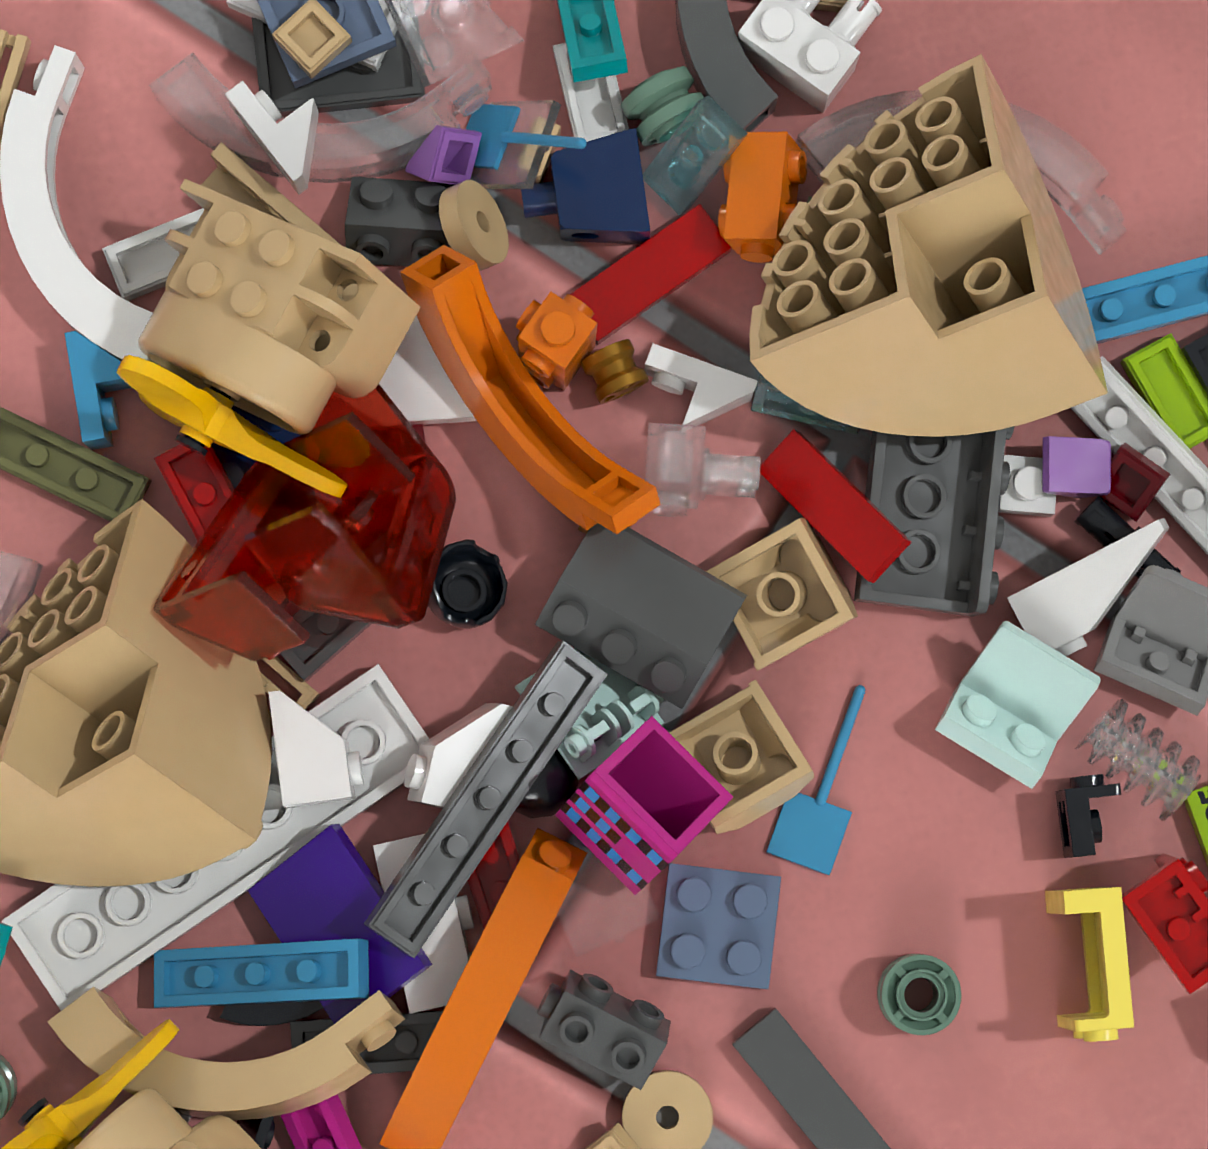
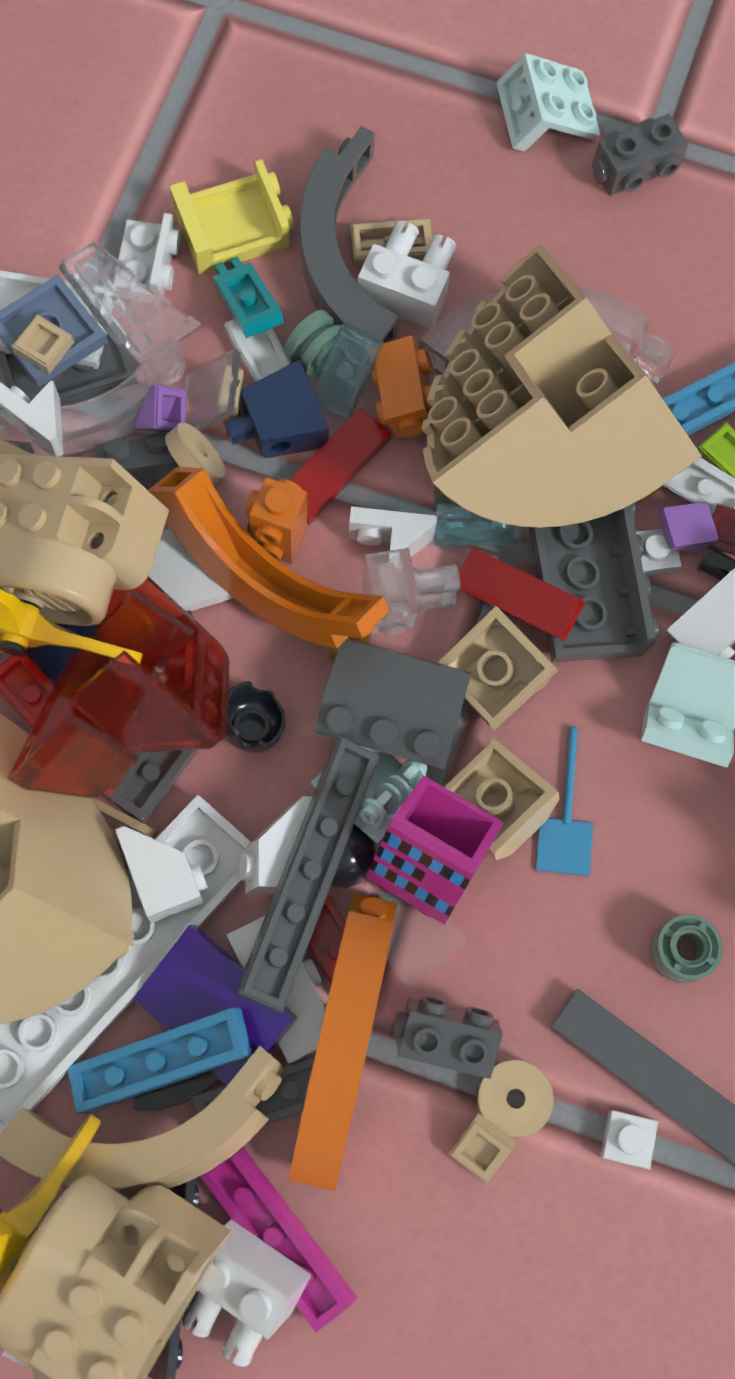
camera: 15 degrees left, 10 degrees down
dark azure piece [466,103,587,170] -> none
pearl gold wheel [580,339,649,404] -> none
sand blue plate [656,863,781,990] -> none

